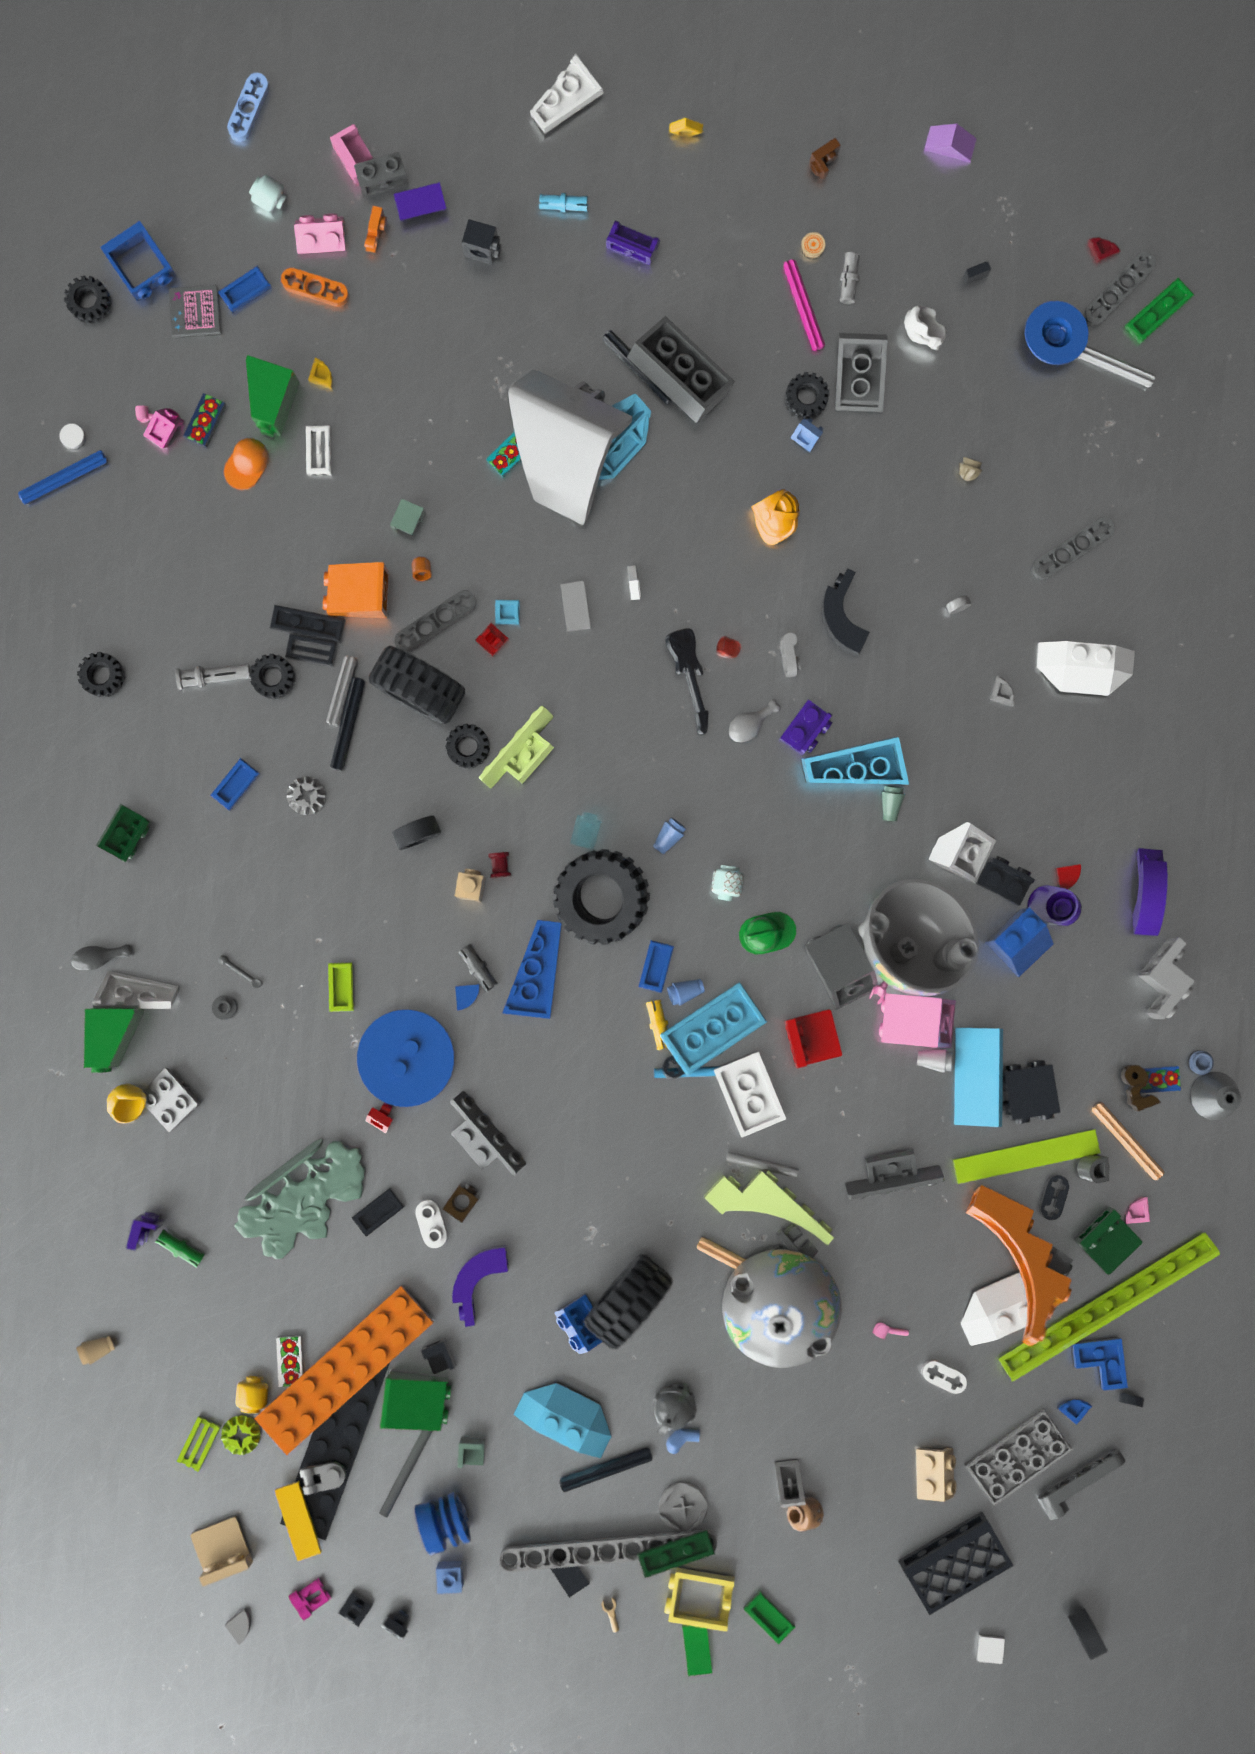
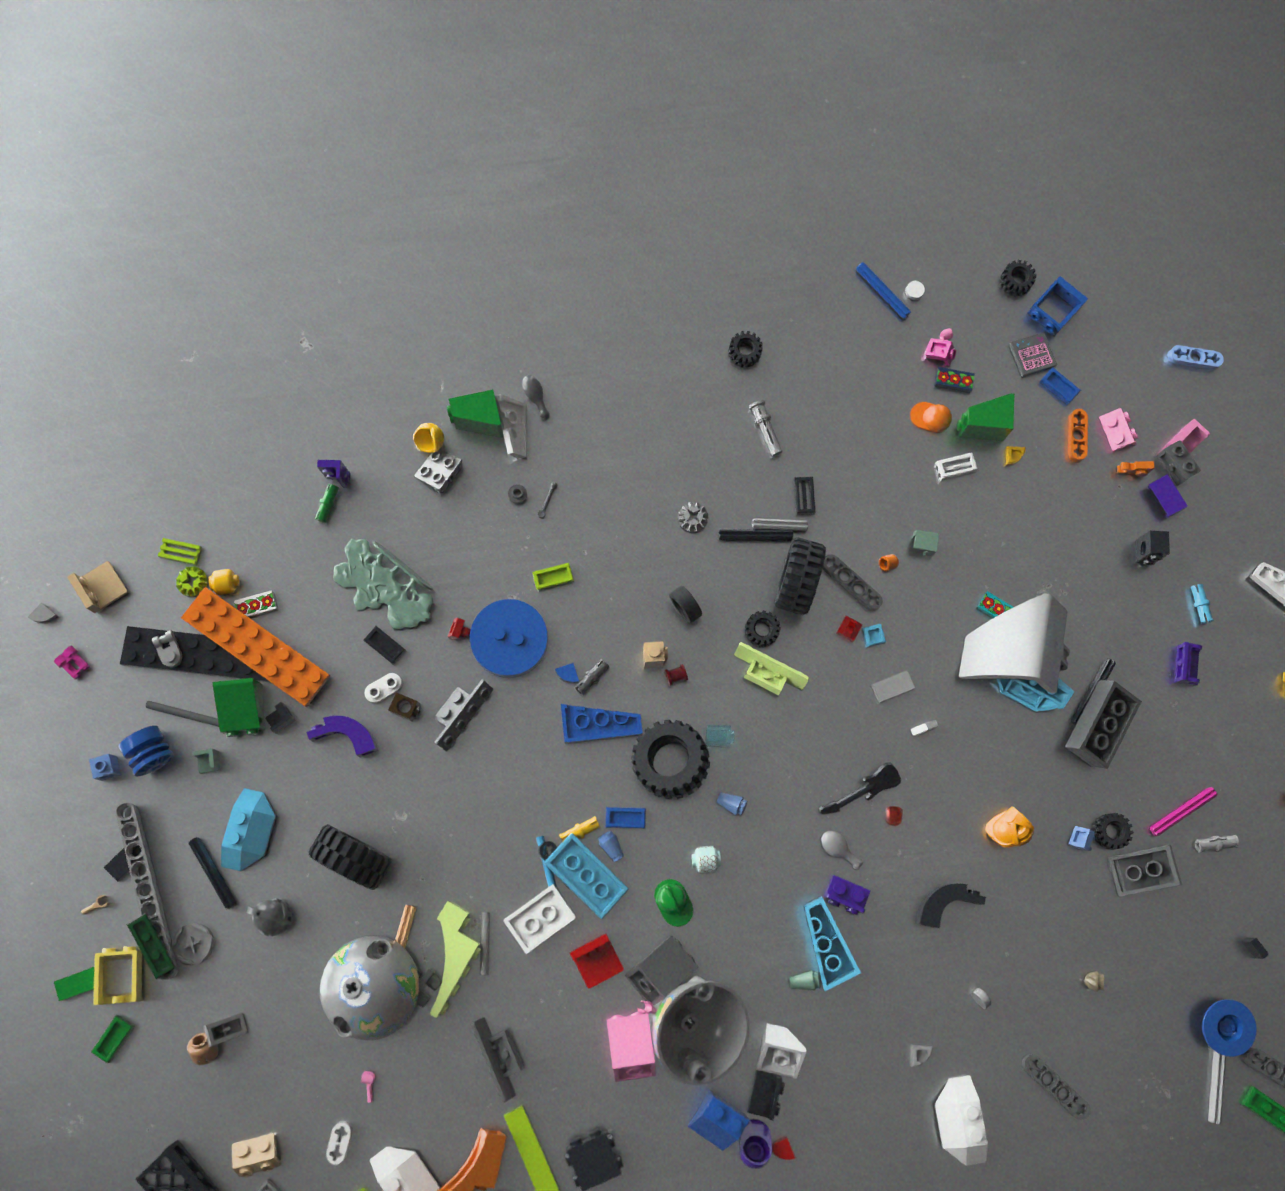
camera: 70 degrees right, 10 degrees down
tan cone [76,1336,115,1365] -> none
dark green bracket [96,804,150,862] -> none
blue tile [210,758,260,811] -> none
light aqua head [249,175,286,211] -> none
black tyre [249,654,295,699] -> none
black tile [270,605,346,643] -> none
yellow tile [274,1481,322,1561] -> none
orange slope [323,562,389,619] -> none
black tile [338,1591,373,1627] -> none
black tile [381,1611,409,1640] -> none
blue bracket [555,1294,602,1354] -> none
medium blue arm [666,1428,700,1454] -> none
light grey plate [780,632,801,678] -> none
tan tile [801,232,826,258] -> none
white hair [904,306,947,350] -> none
light grey cone [917,1049,953,1073] -> none
medium azure tile [954,1028,1003,1127] -> none

